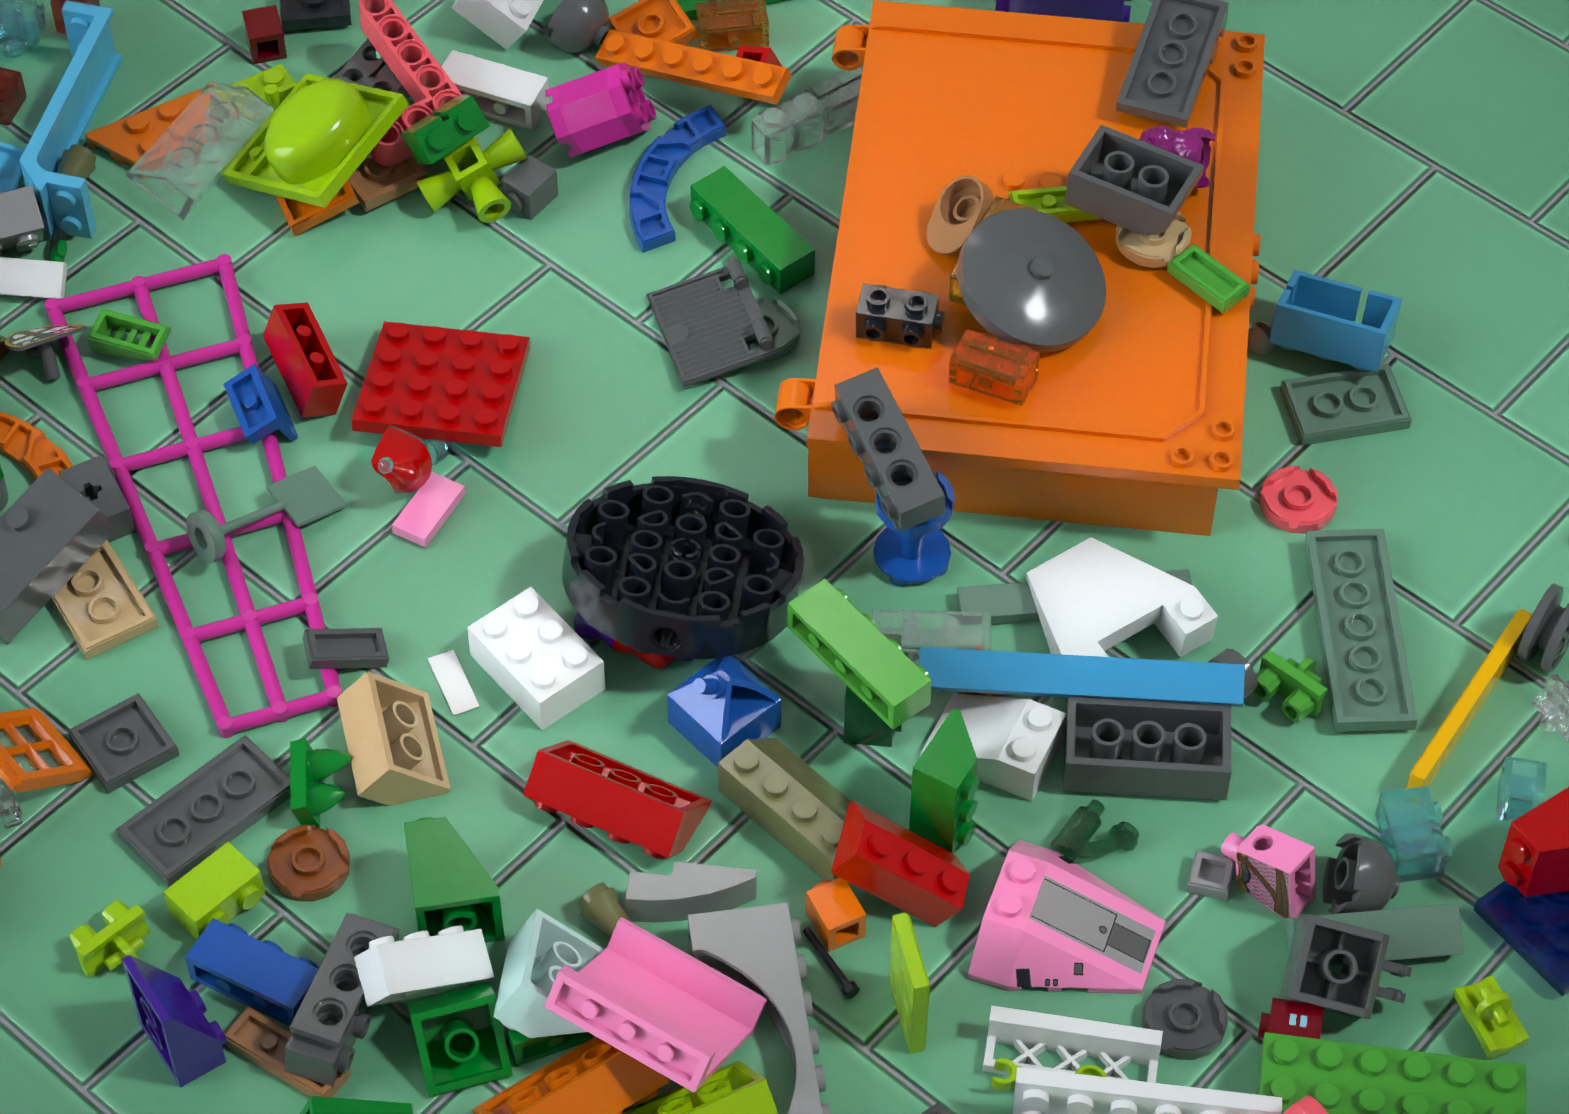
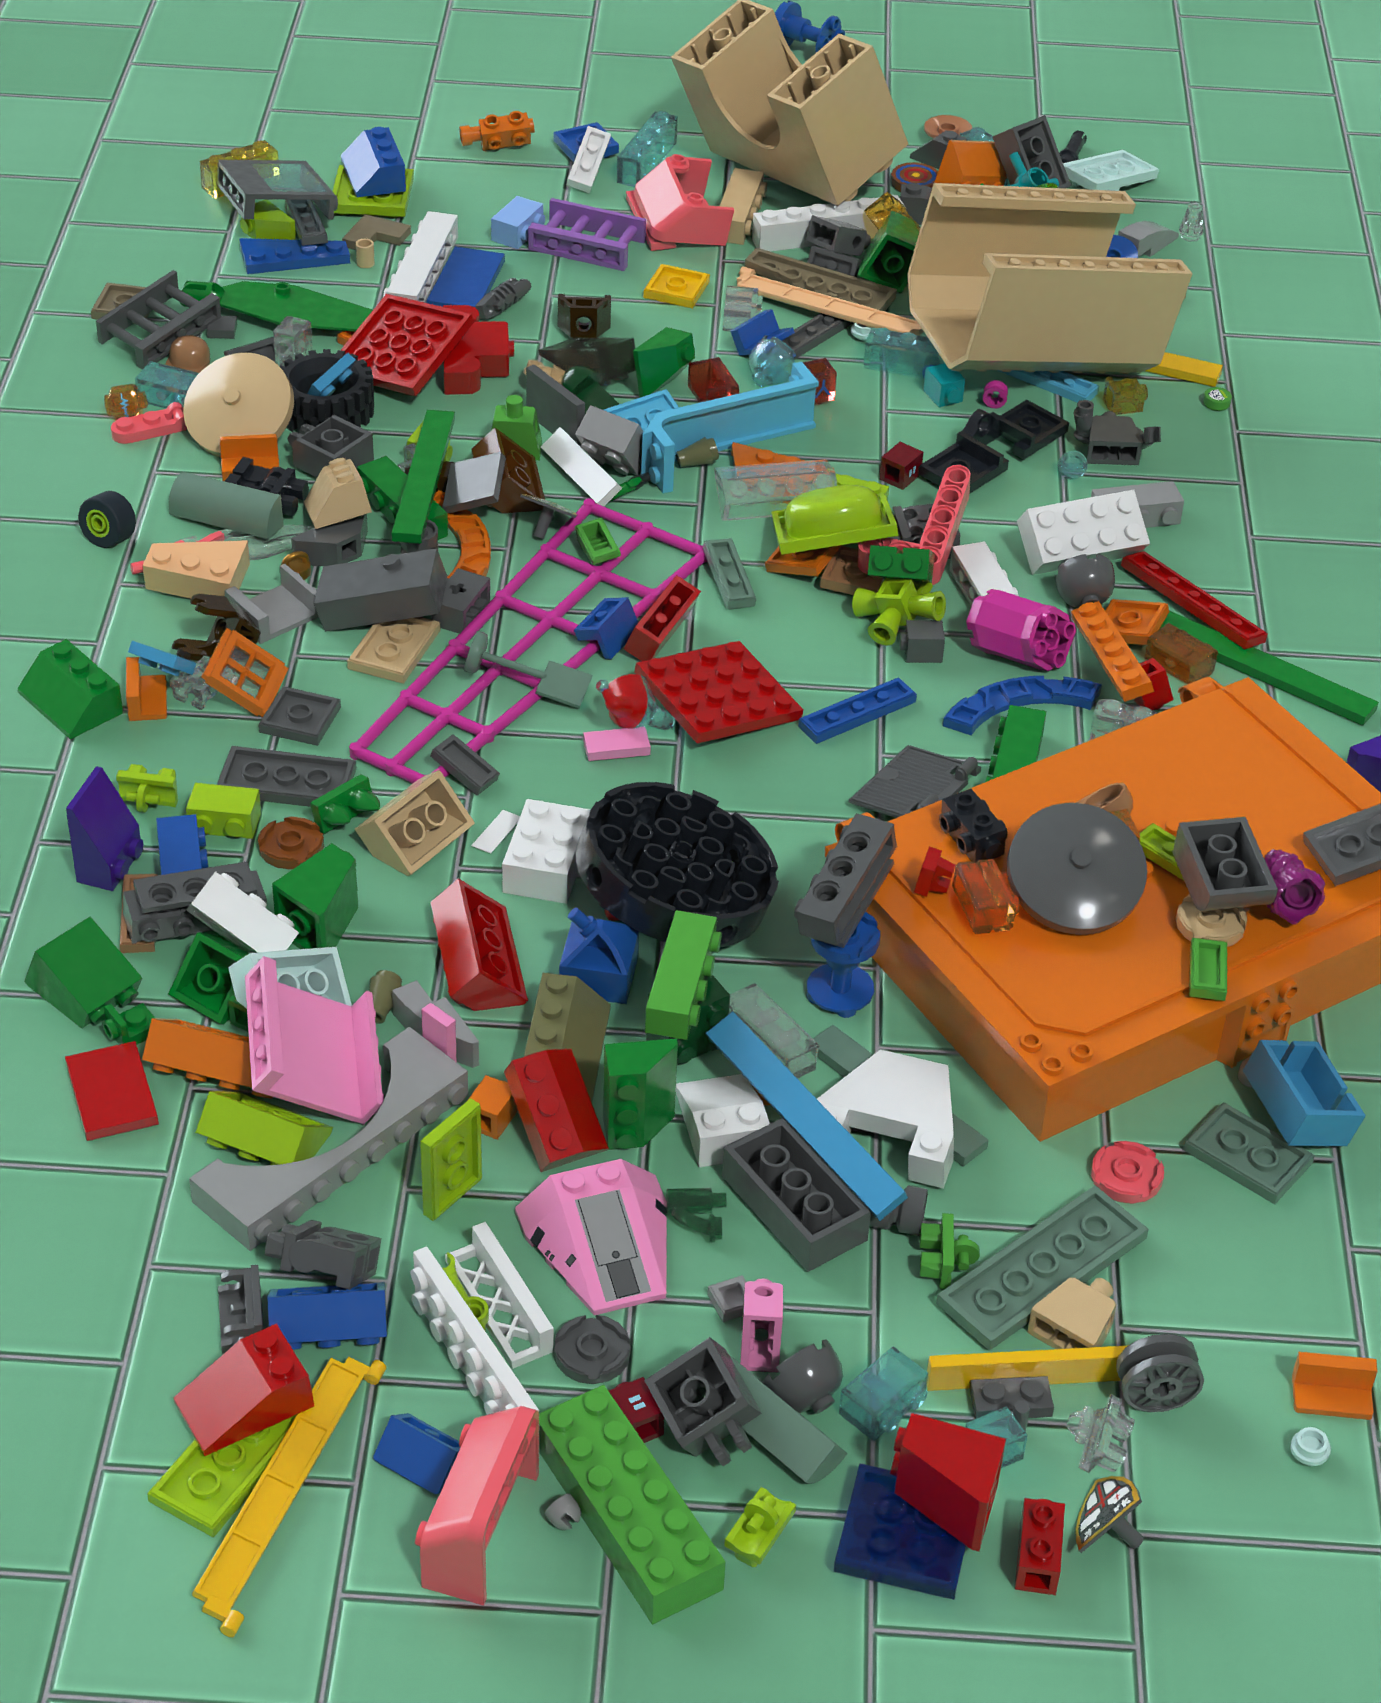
camera: 50 degrees right, 10 degrees down
none -> bright pink tile [421,1003,457,1062]
none -> sand green tile [703,538,756,609]
none -> blue tile [798,677,917,744]
none -> red tile [914,846,956,897]
none -> dark grey plate [970,1376,1054,1438]
none -> tan torso [1027,1278,1117,1349]

